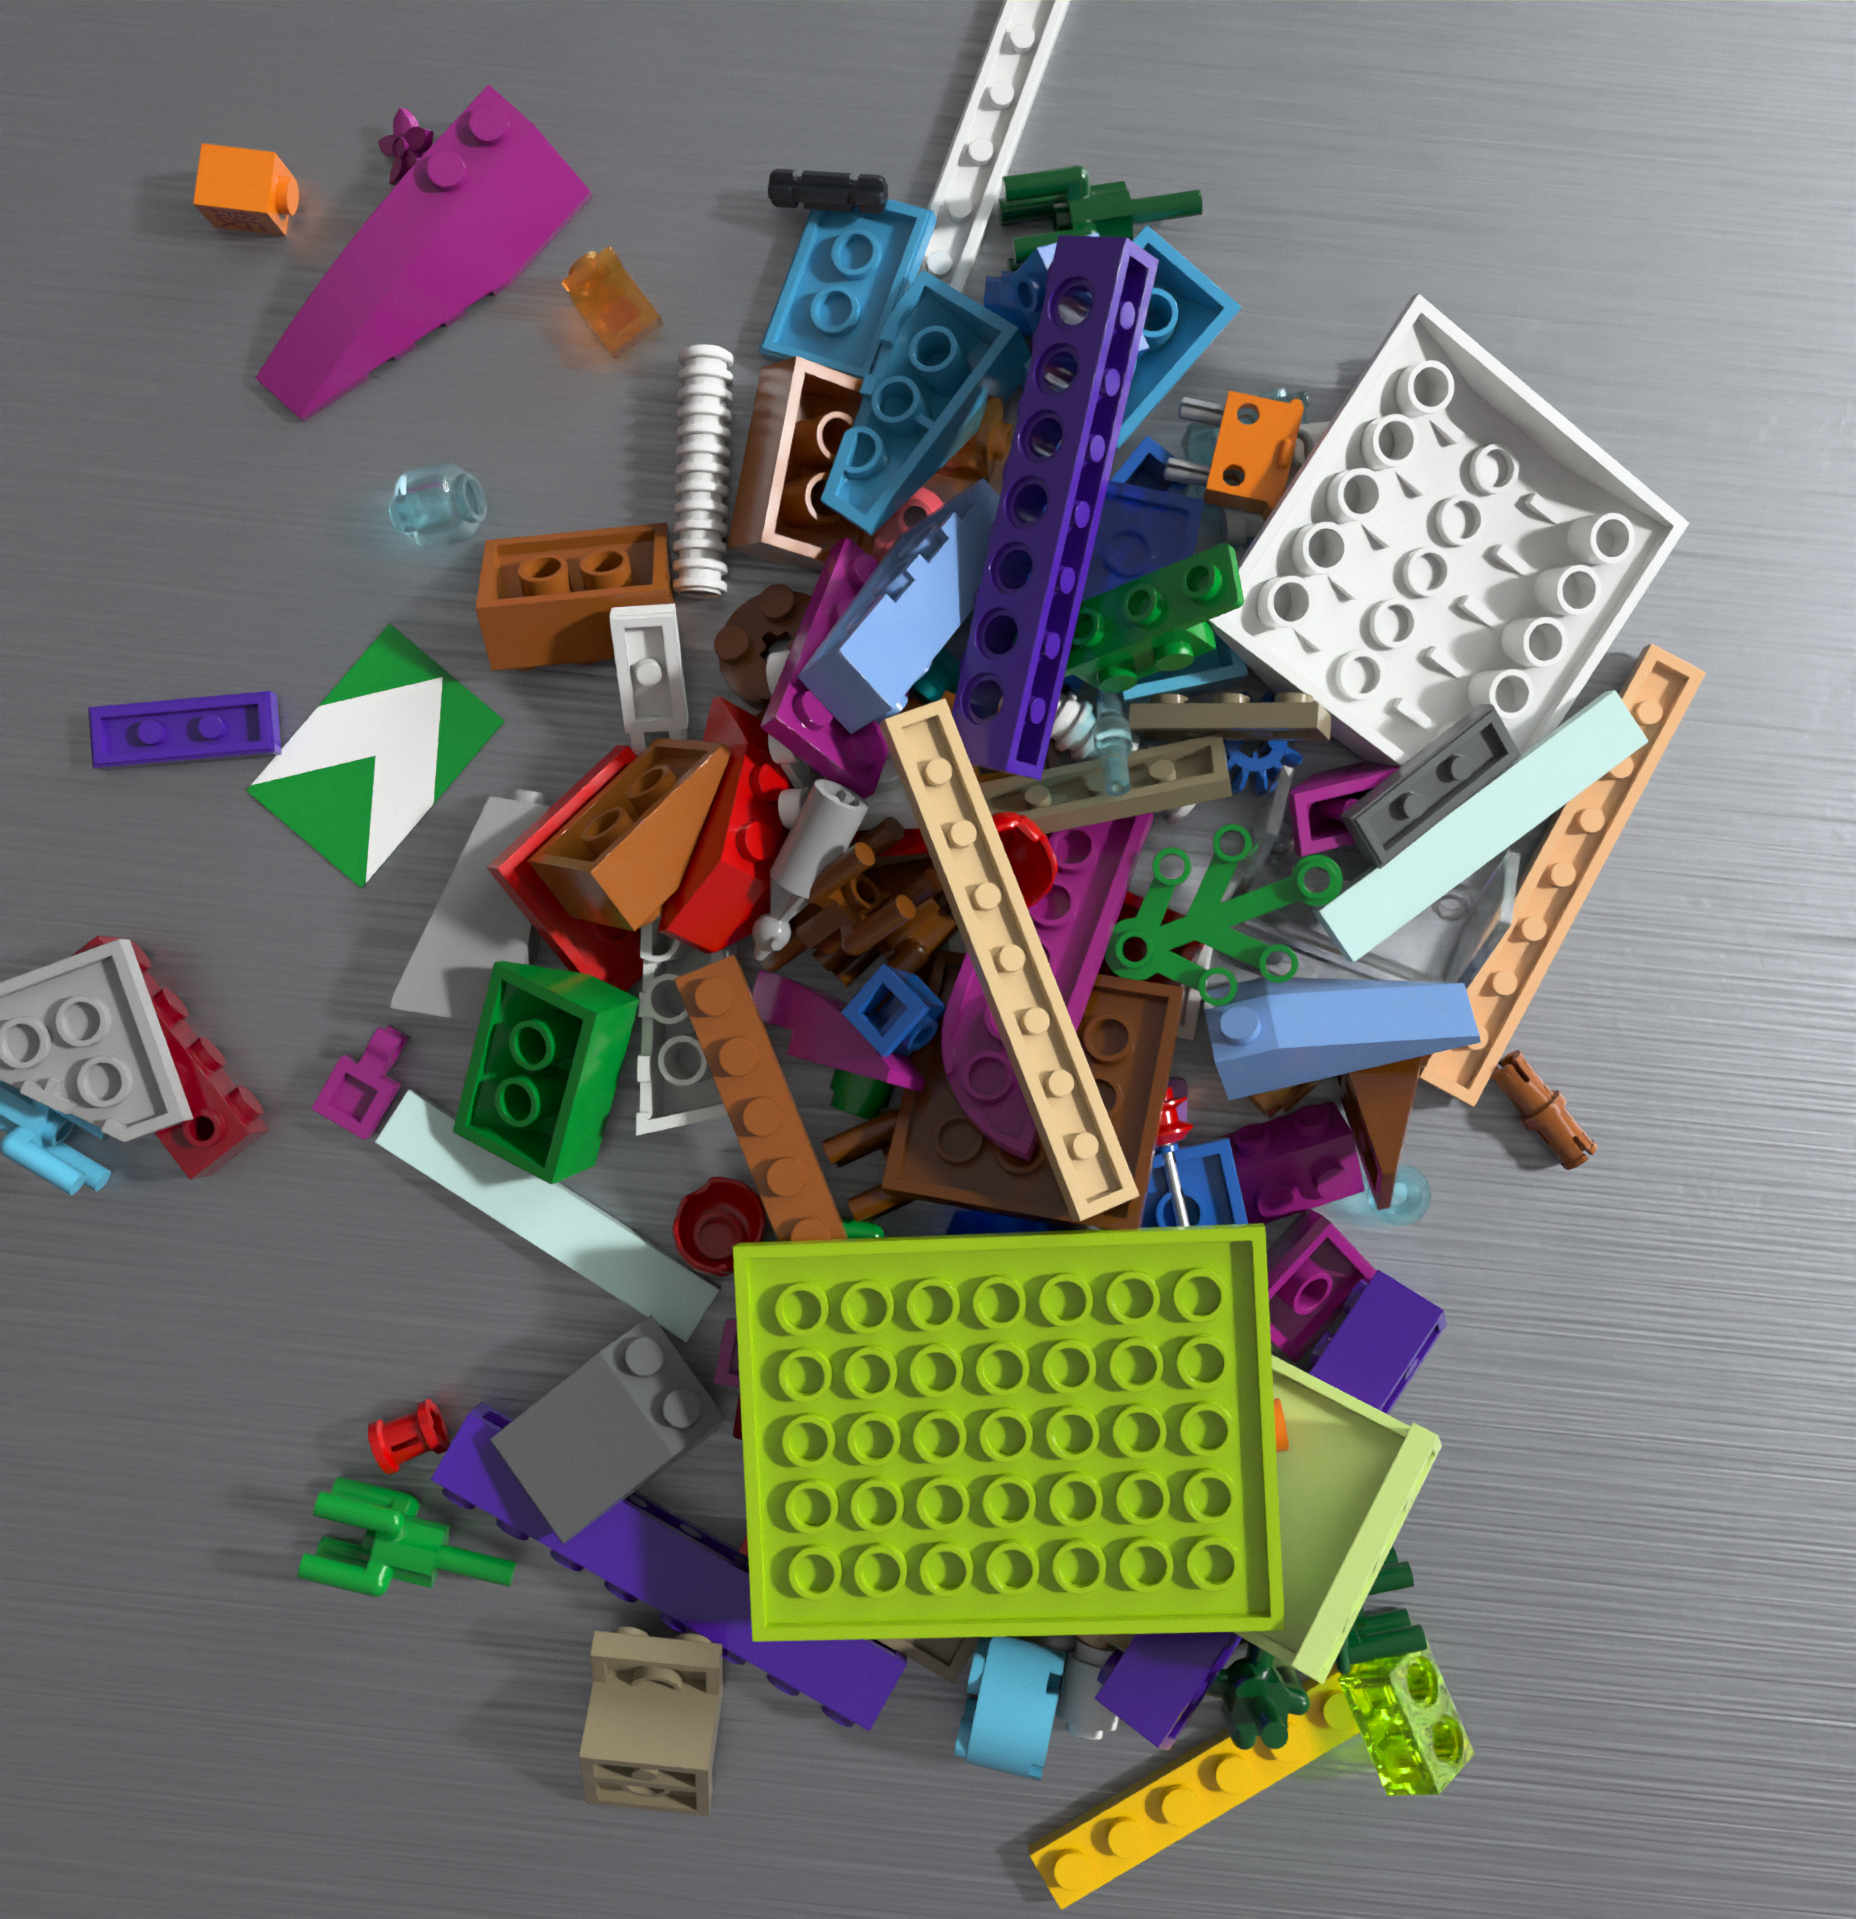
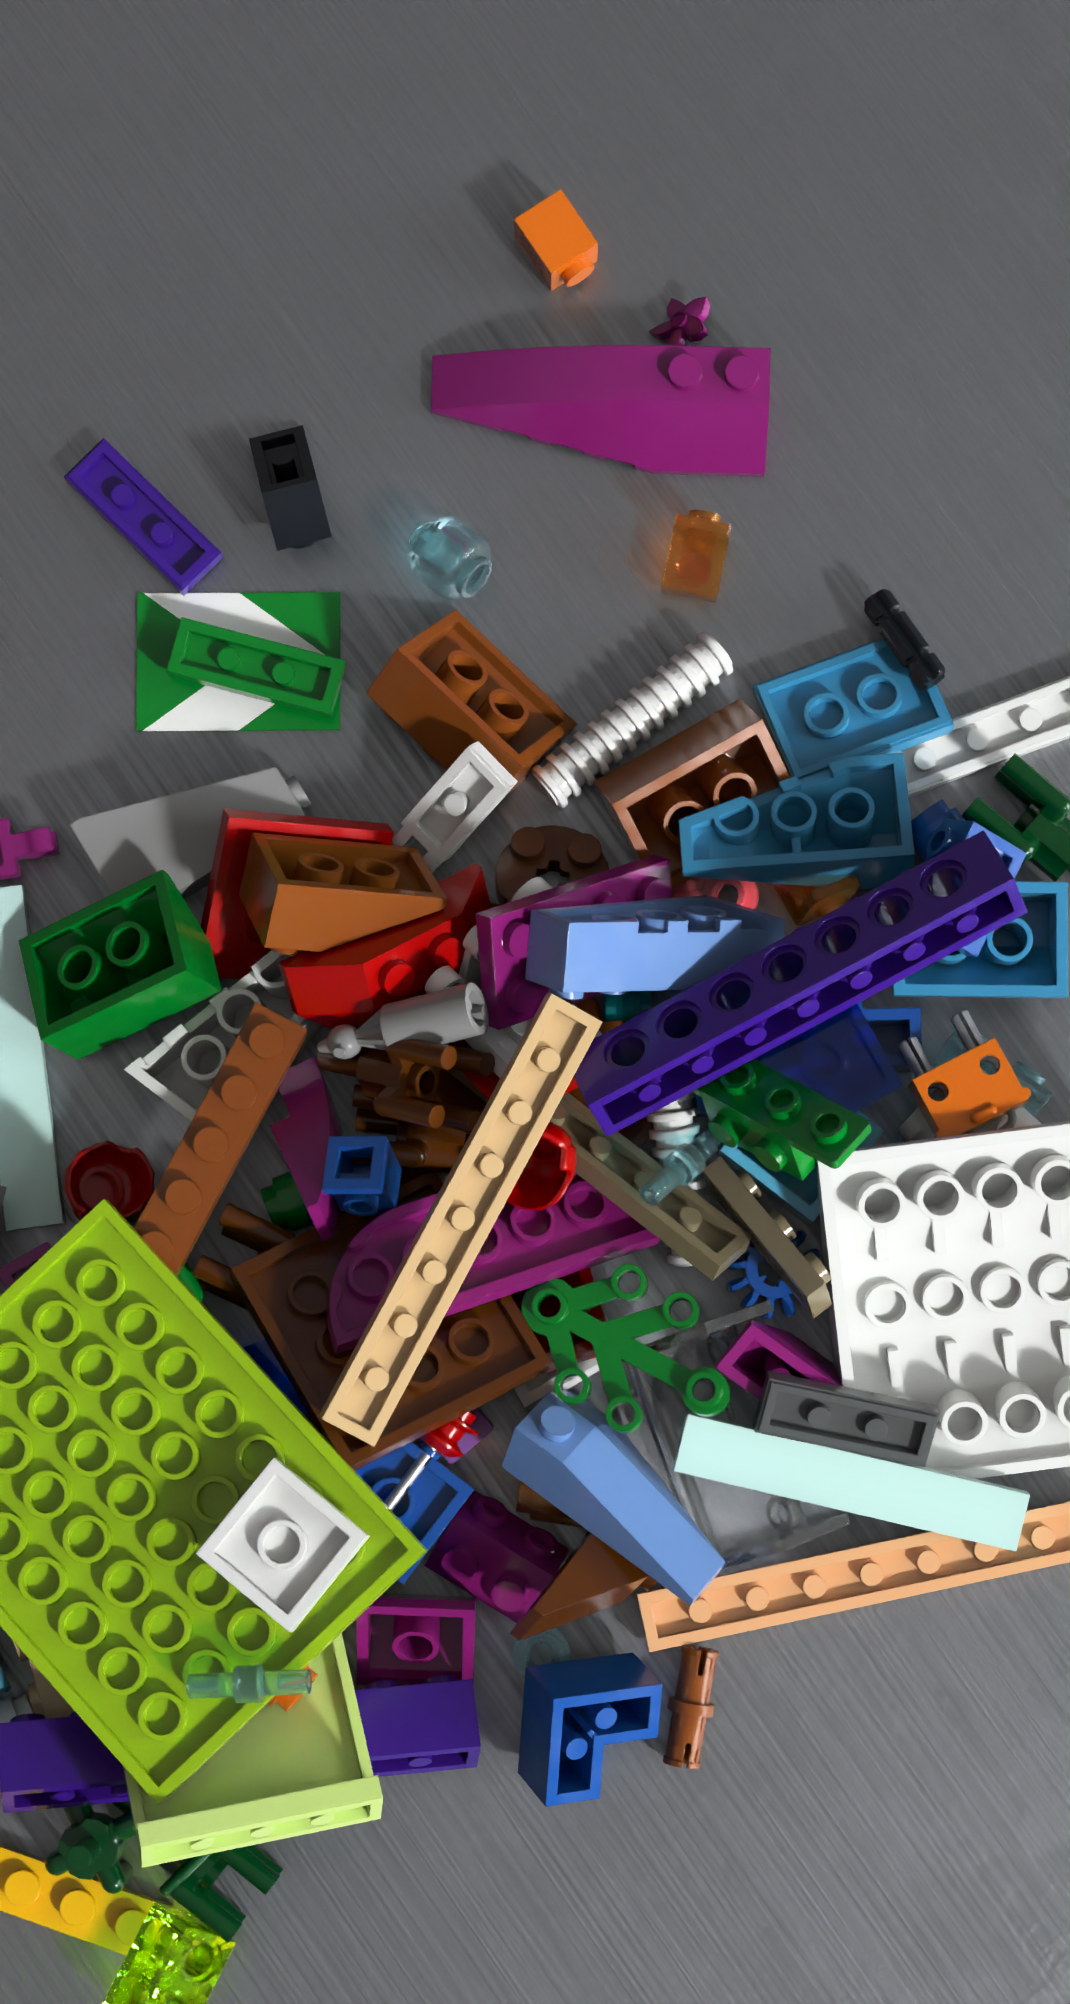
camera: 55 degrees right, 5 degrees down
none -> green plate [166,617,347,719]
none -> clear light blue bar [186,1665,312,1703]
none -> white plate [196,1458,370,1632]
none -> black slope [249,425,332,551]
none -> blue brick [518,1652,662,1807]

